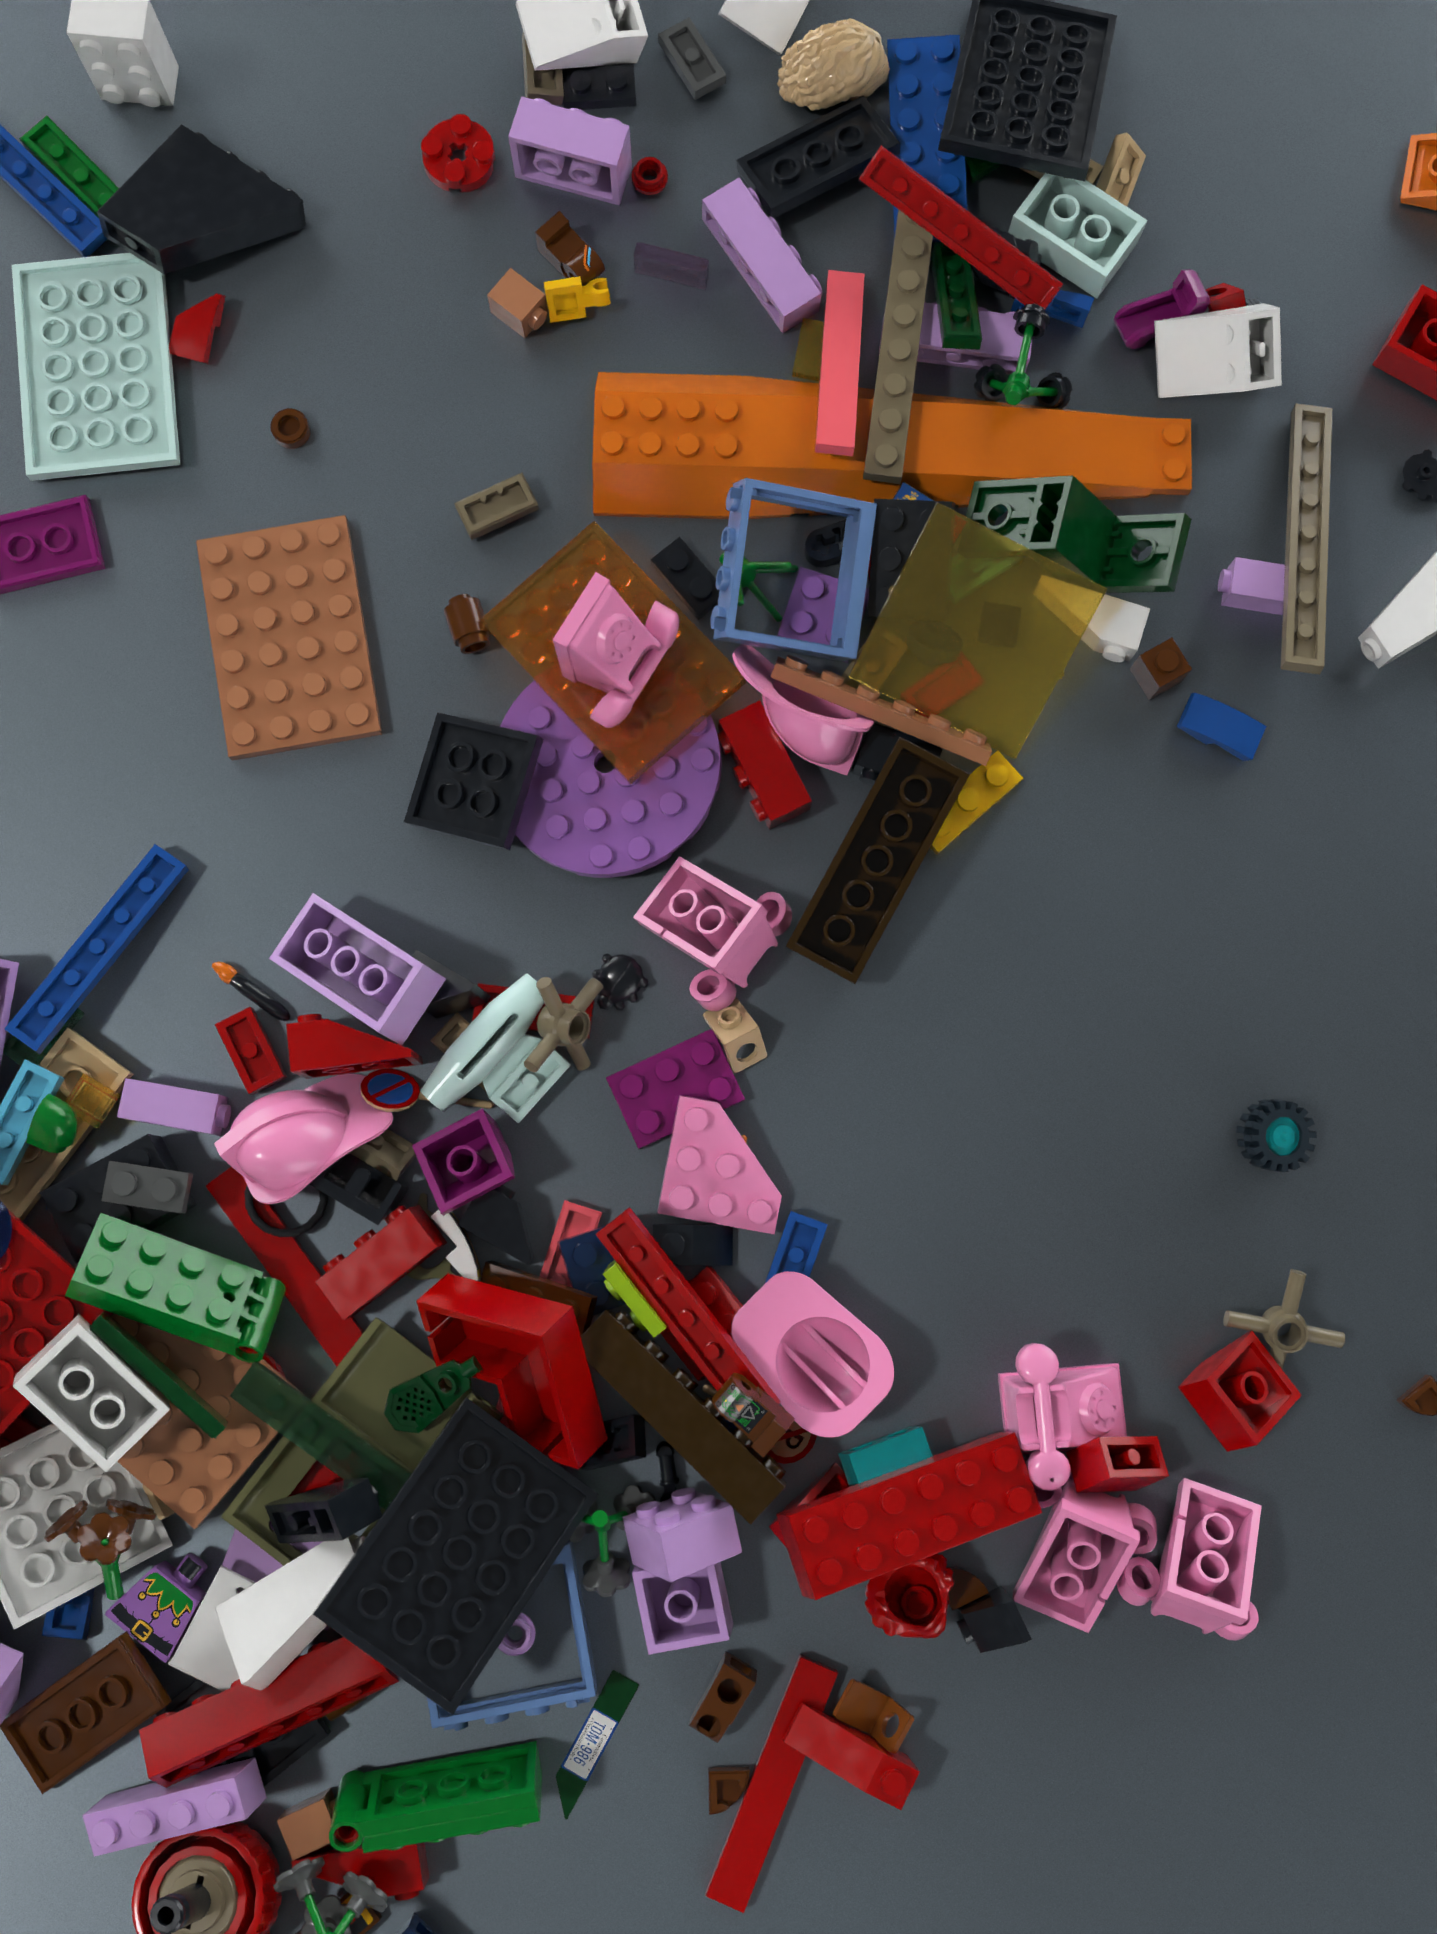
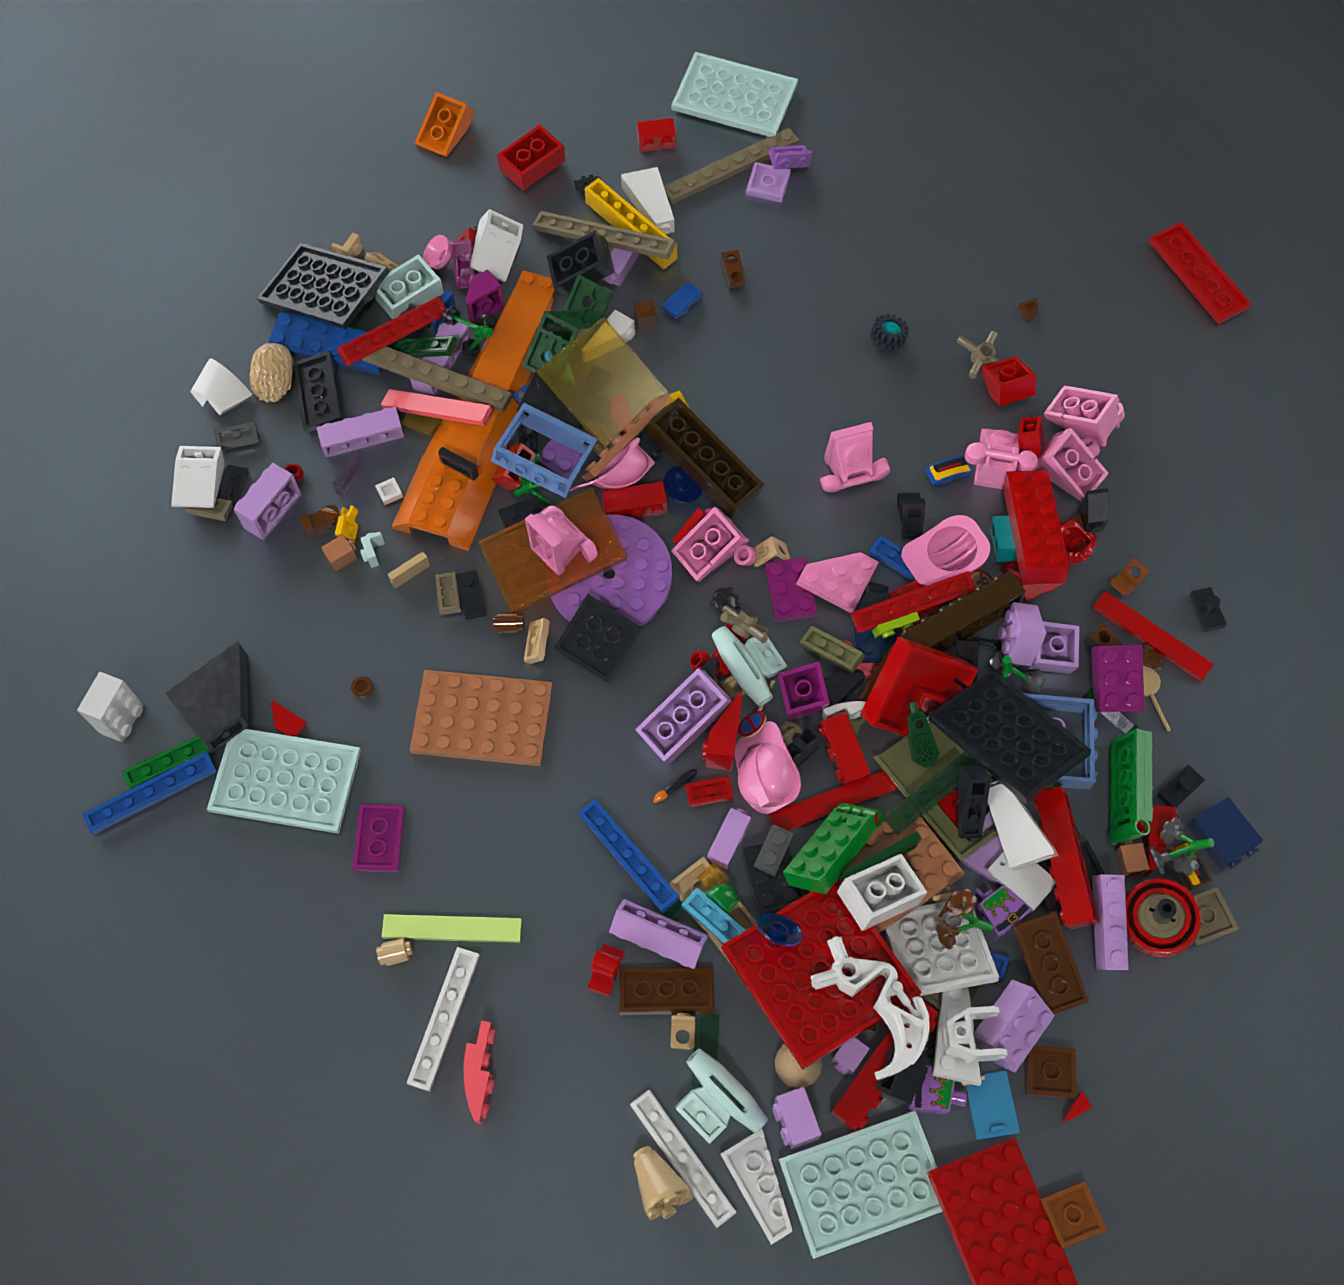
camera: 70 degrees left, 15 degrees down
black piece [245,1186,328,1237] -> none
red plate [421,114,495,193] -> none
reddish brown leg [712,1373,795,1458] -> none
red slope [782,1702,920,1810] -> none
none -> tan bracket [331,233,362,258]
none -> light aqua bracket [360,532,385,568]
none -> white plate [375,477,403,505]
none -> tan tile [388,552,430,589]
none -> bright pink piece [423,235,453,270]
none -> black tile [438,447,479,481]
none -> black slope [455,570,487,622]
none -> magenta slope [466,269,504,325]
none -> red brick [491,443,536,491]
none -> tan plate [524,618,550,664]
none -> black brick [547,230,614,297]
none -> yellow brick [585,178,677,269]
none -> clear blue dish [663,467,702,503]
none -> red tile [672,508,706,544]
none -> red plate [690,651,710,671]
none -> reddish brown leg [720,250,745,289]
none -> olive plate [800,626,865,674]
none -> bright pink piece [820,422,890,493]
none -> black tile [897,492,926,538]
none -> slope [925,455,973,486]
none -> magenta brick [1091,645,1145,712]
none -> tan piece [1143,666,1171,732]
none -> black tile [1157,764,1205,808]
none -> black tile [1189,587,1227,632]

